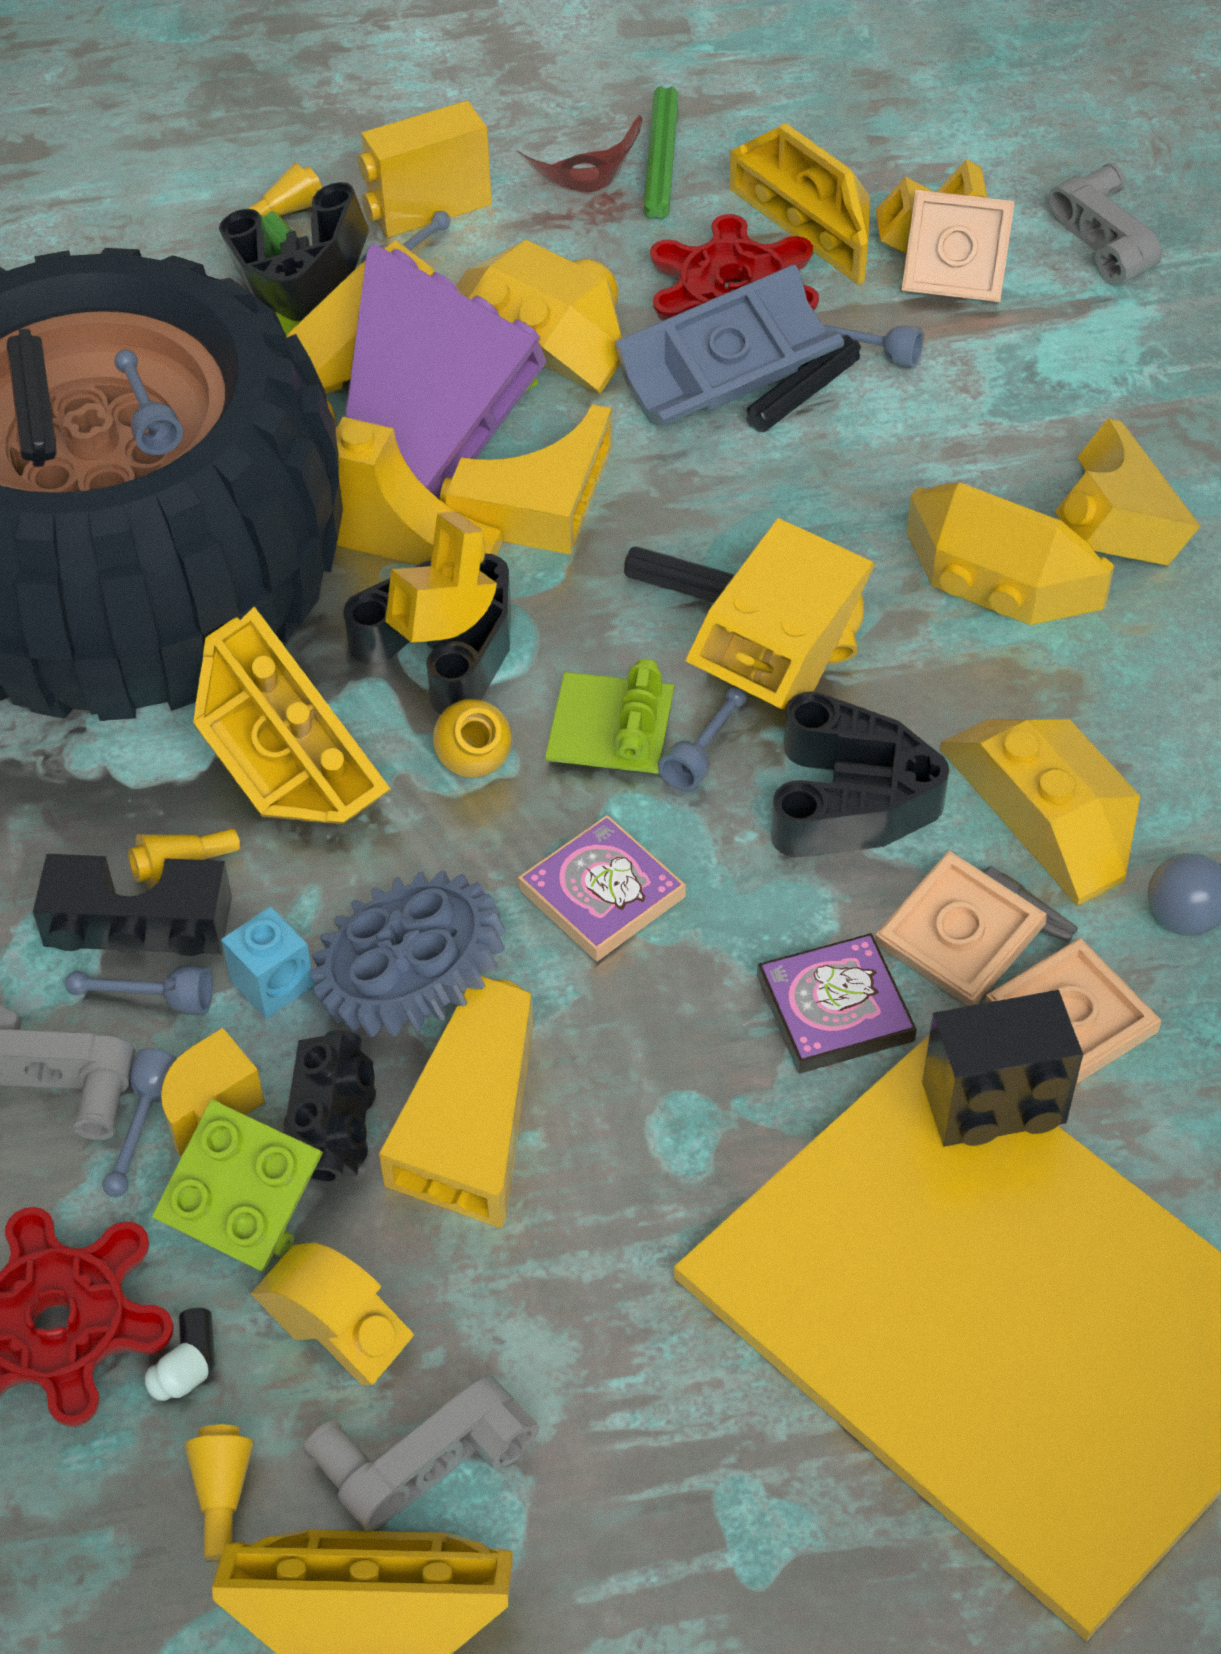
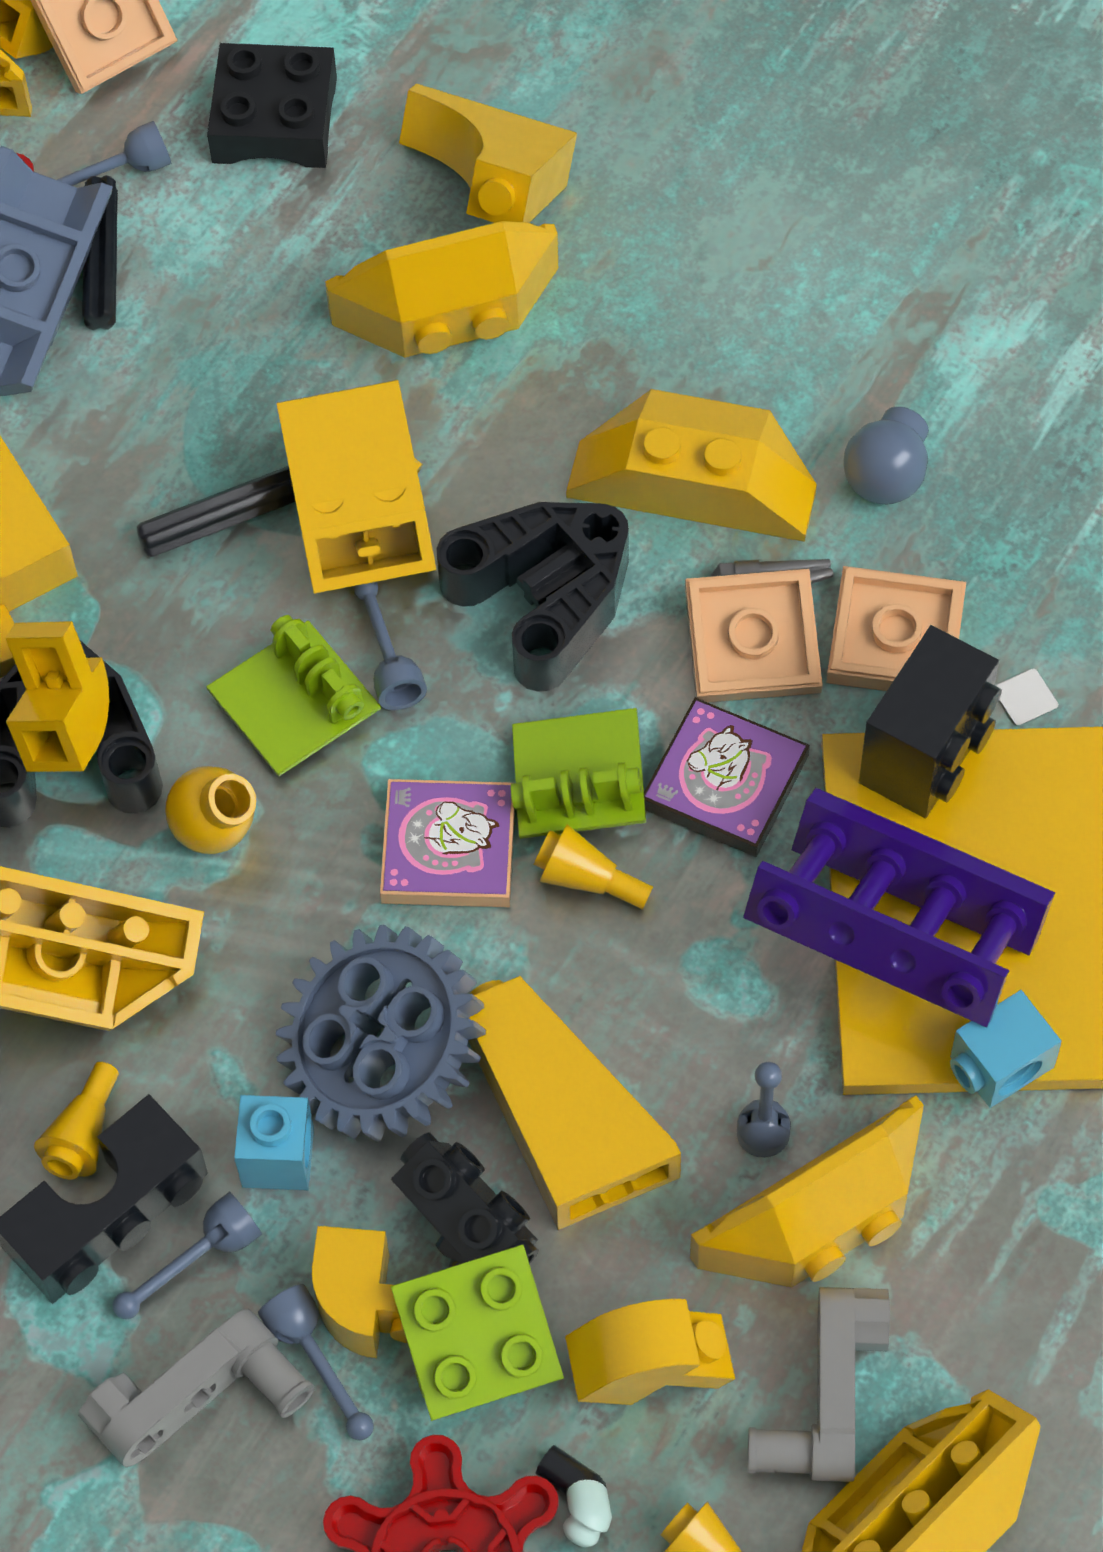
camera: 45 degrees left, 10 degrees up
none -> black brick [207,43,337,168]
none -> lime hinge [511,708,646,839]
none -> yellow cone [533,824,654,910]
none -> yellow wedge [690,1095,924,1288]
none -> sand blue hinge [737,1062,791,1158]
none -> dark purple fence [743,787,1056,1027]
none -> medium azure brick [950,990,1062,1108]
none -> white sticker [995,669,1059,725]

